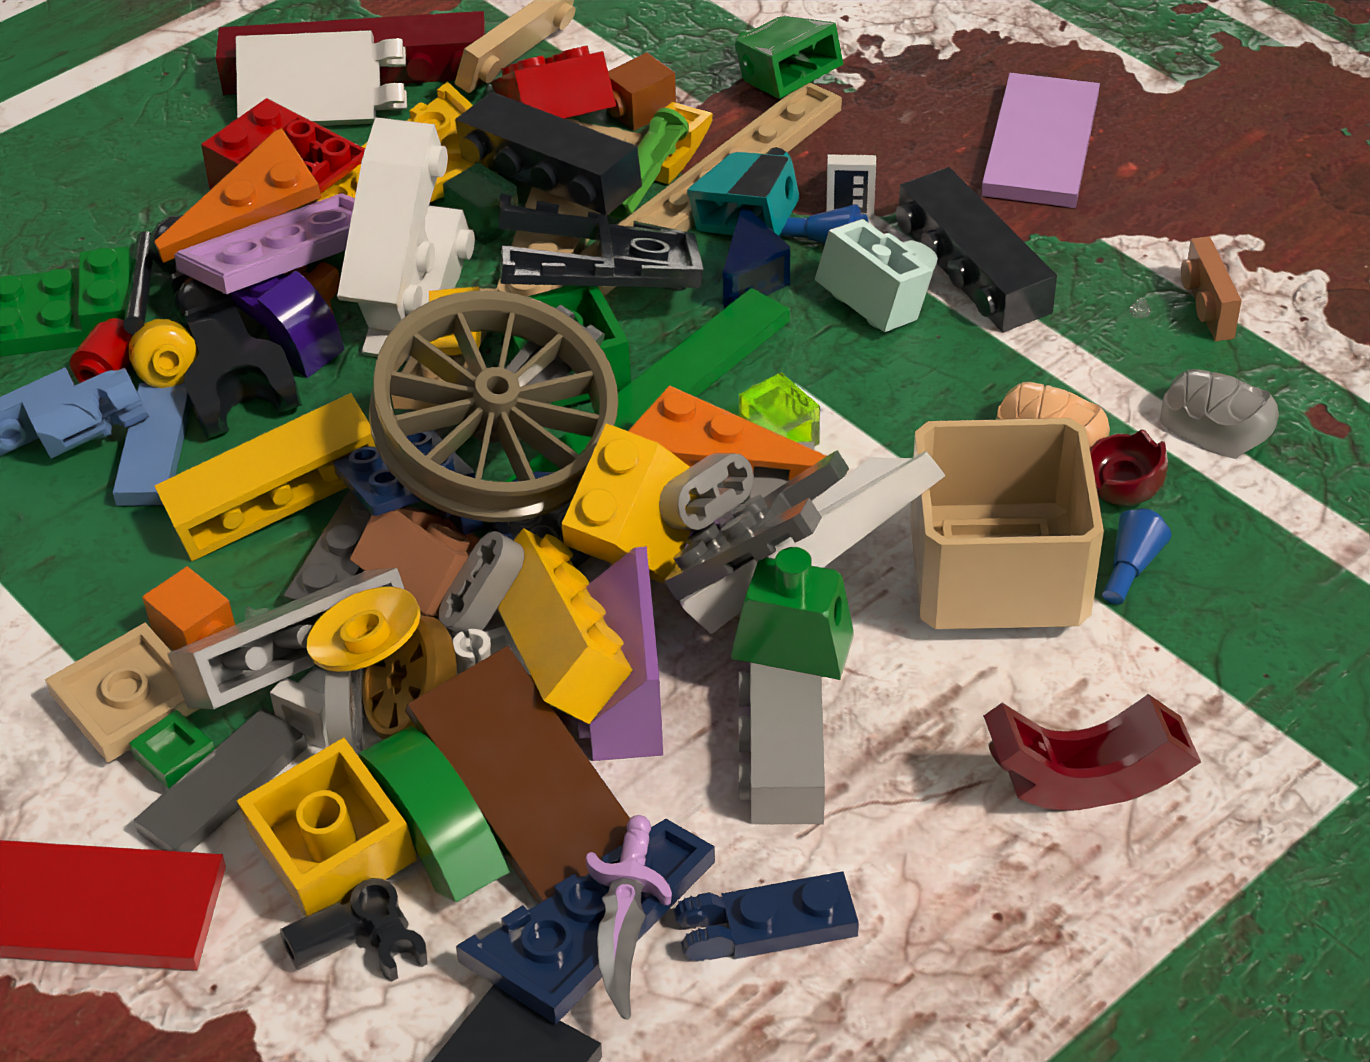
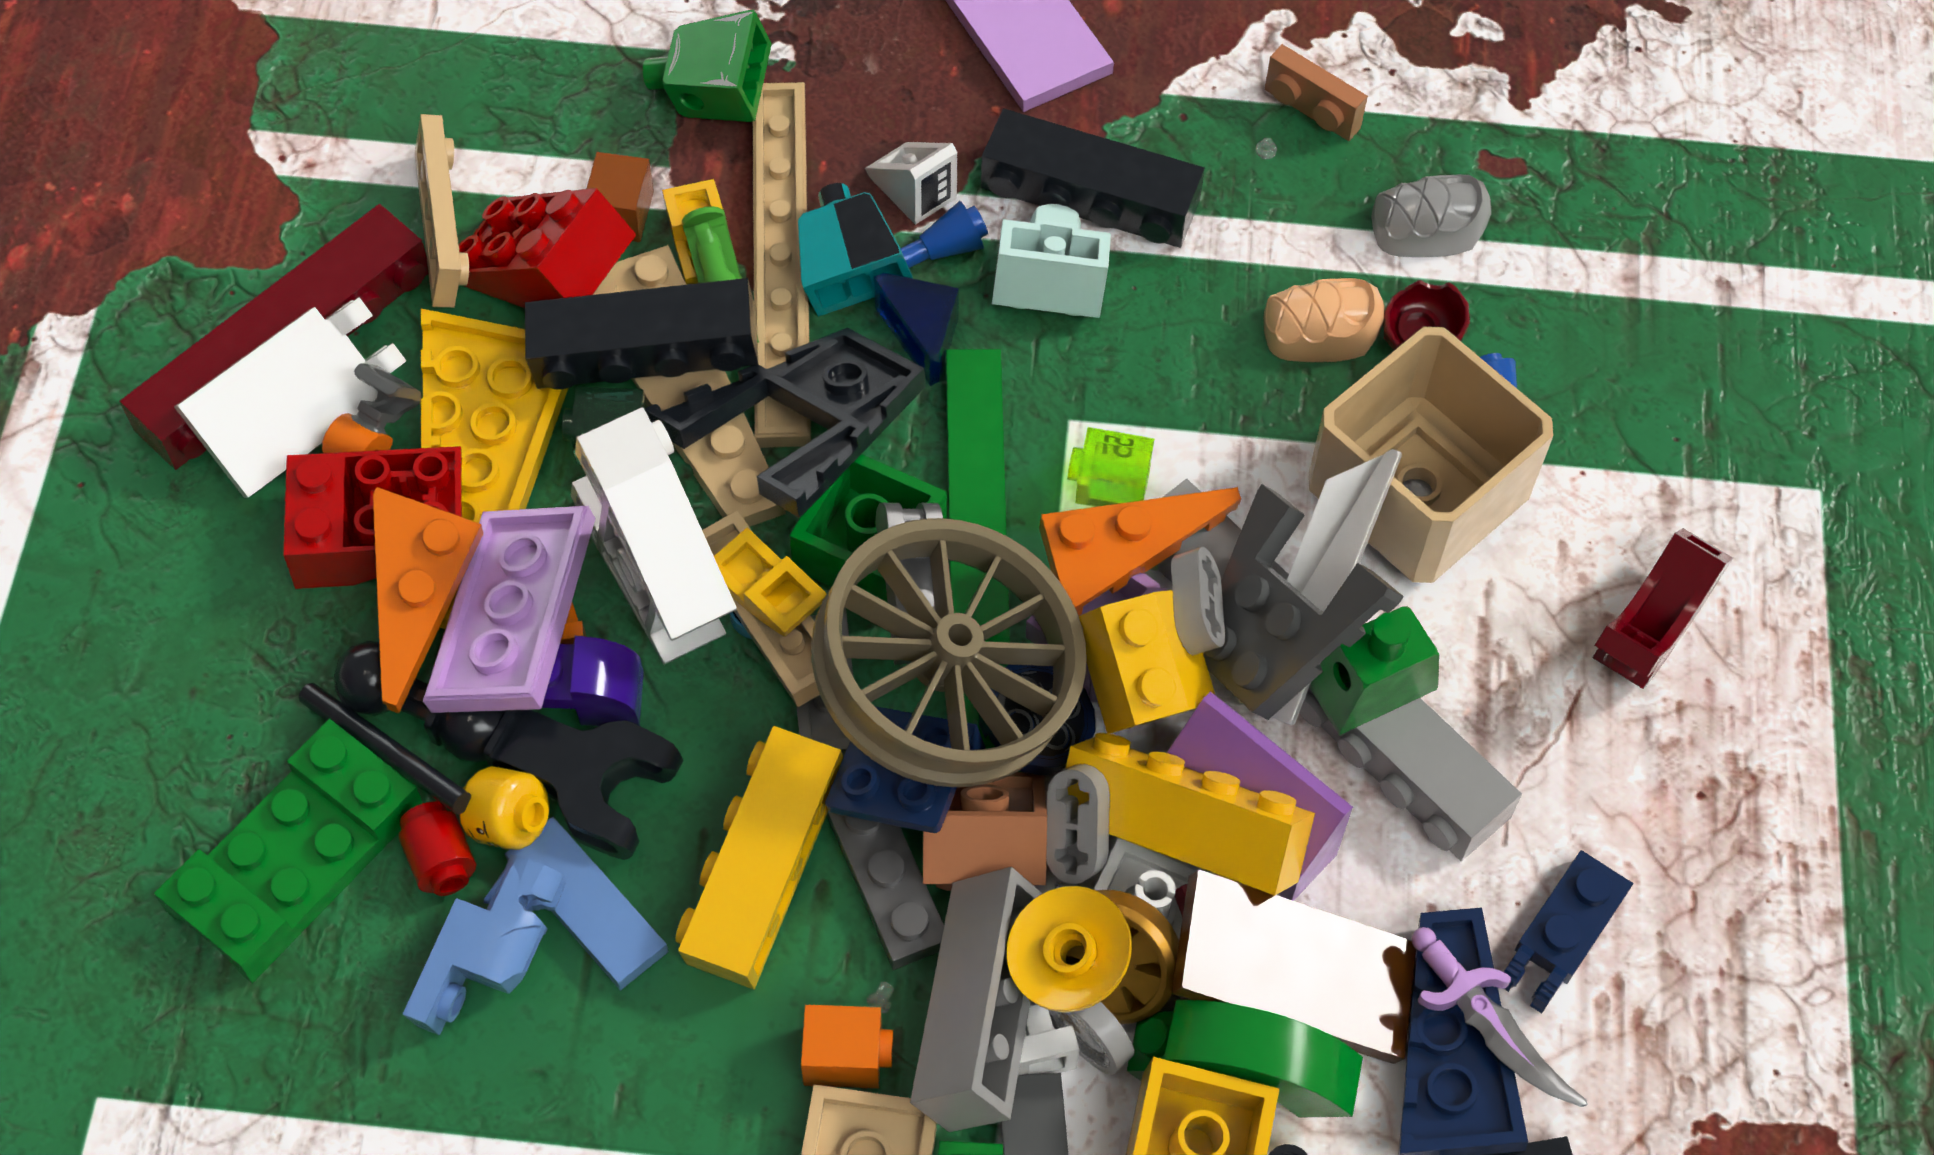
camera: 45 degrees left, 15 degrees up
none -> dark grey leg [322,363,421,453]

